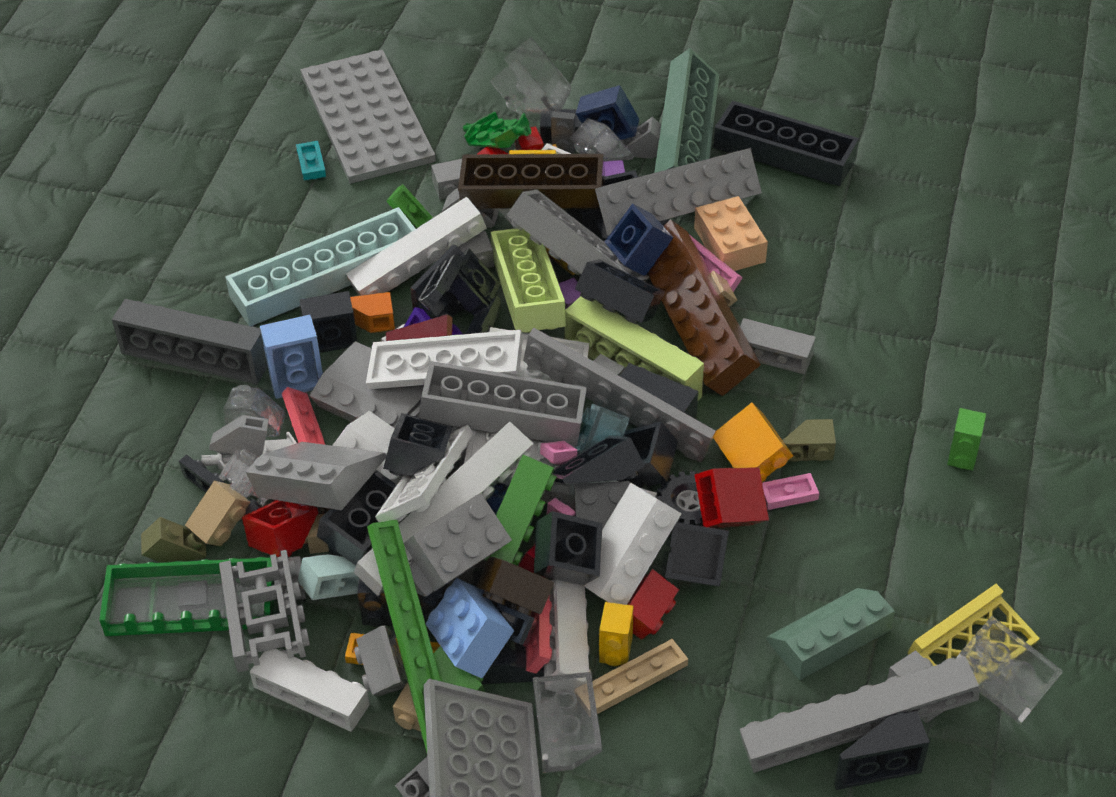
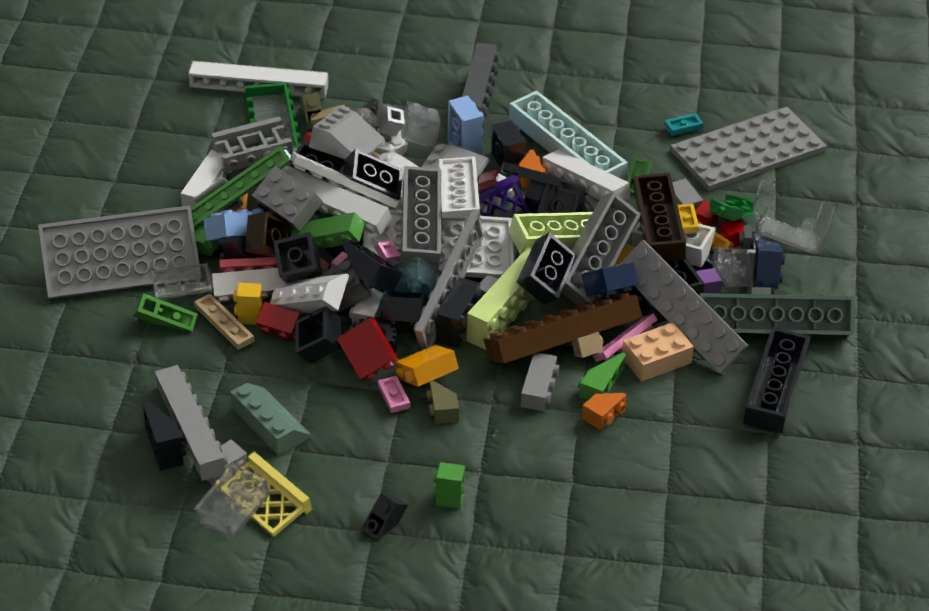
camera: 80 degrees right, 5 degrees down
coral plate [282,387,325,445] -> none
none -> bright green slope [133,293,198,332]
none -> white brick [189,61,328,99]
none -> black slope [361,493,408,541]
none -> bright green slope [578,352,626,400]
none -> orange slope [582,393,627,430]

